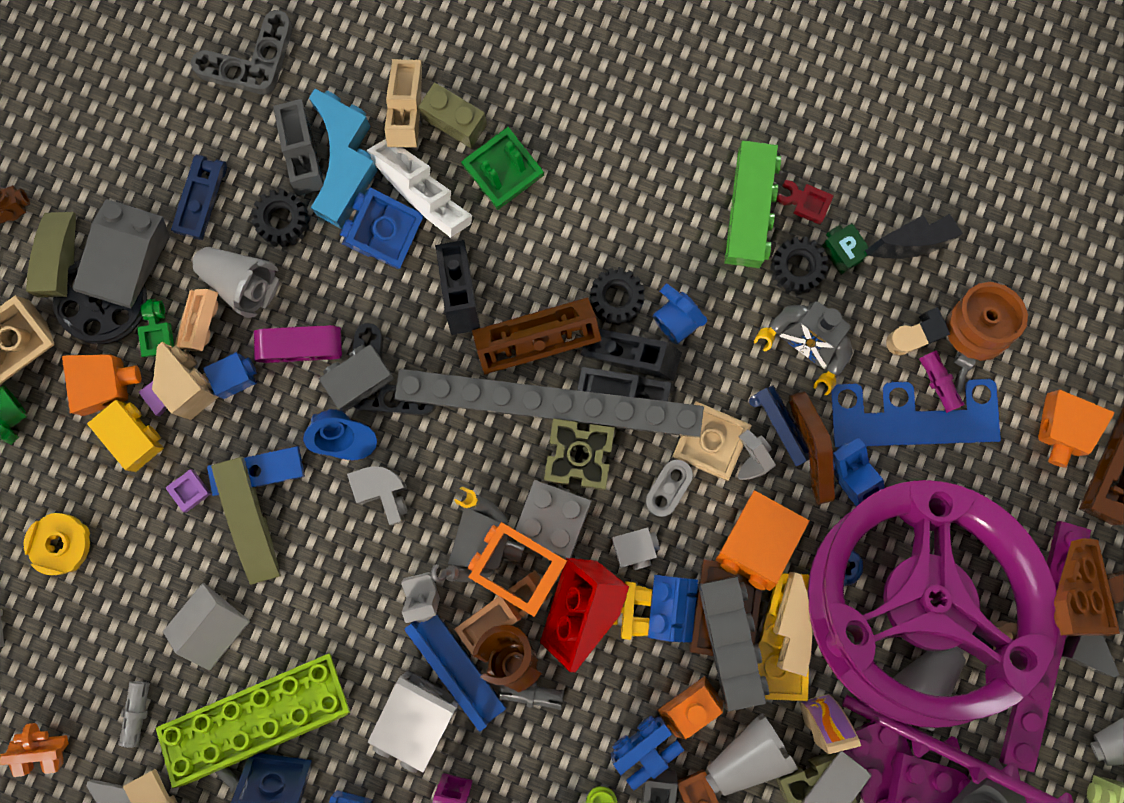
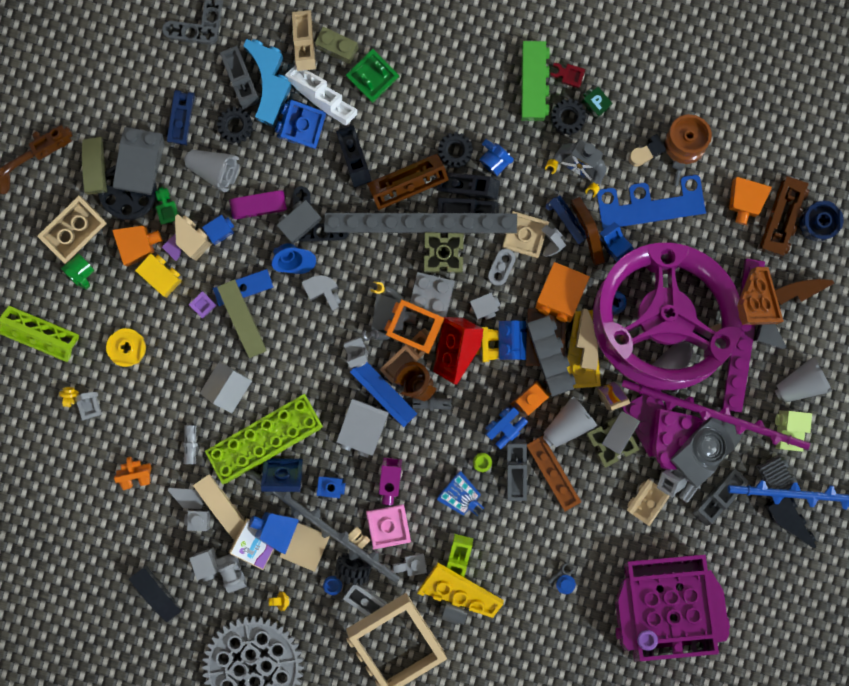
camera: 15 degrees left, 5 degrees up
light nougat plate [175,289,218,351] -> none
black slope [865,214,963,259] -> none
magenta pin [919,350,965,413] -> none

